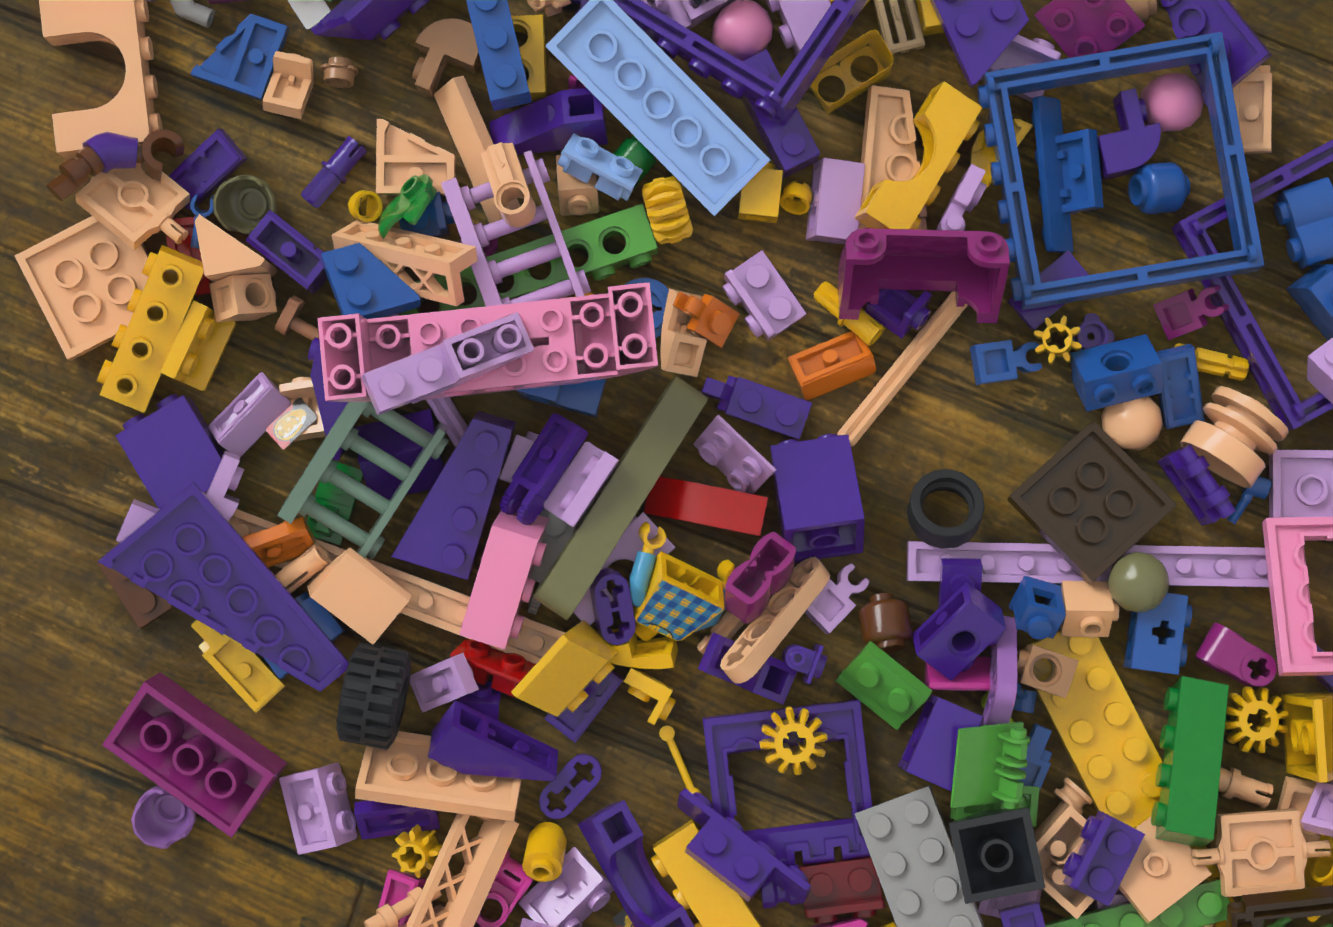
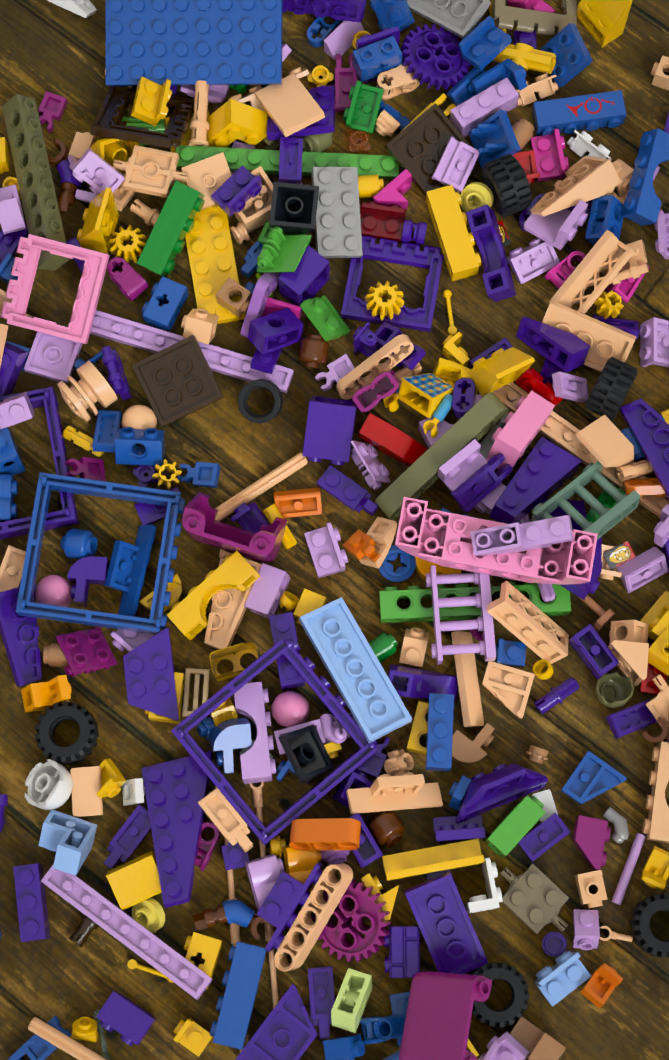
camera: 160 degrees left, 10 degrees down
blue hand [190,193,214,249] -> none
light nougat bracket [262,51,314,119] -> none
blue wing [321,243,420,319] -> none
green plate [378,174,437,238] -> none
light nougat piece [480,142,536,228] -> none
yellow brick [522,822,567,882] -> none
dark purple beam [539,753,602,819] -> none
light blue hinge [557,133,643,201] -> none
yellow gear [642,176,693,245] -> none
dark purple bracket [677,788,811,903] -> none
lavender plate [936,164,987,231] -> none
blue brick [1009,576,1066,639] -> none
olive hair [1108,552,1169,613] -> none

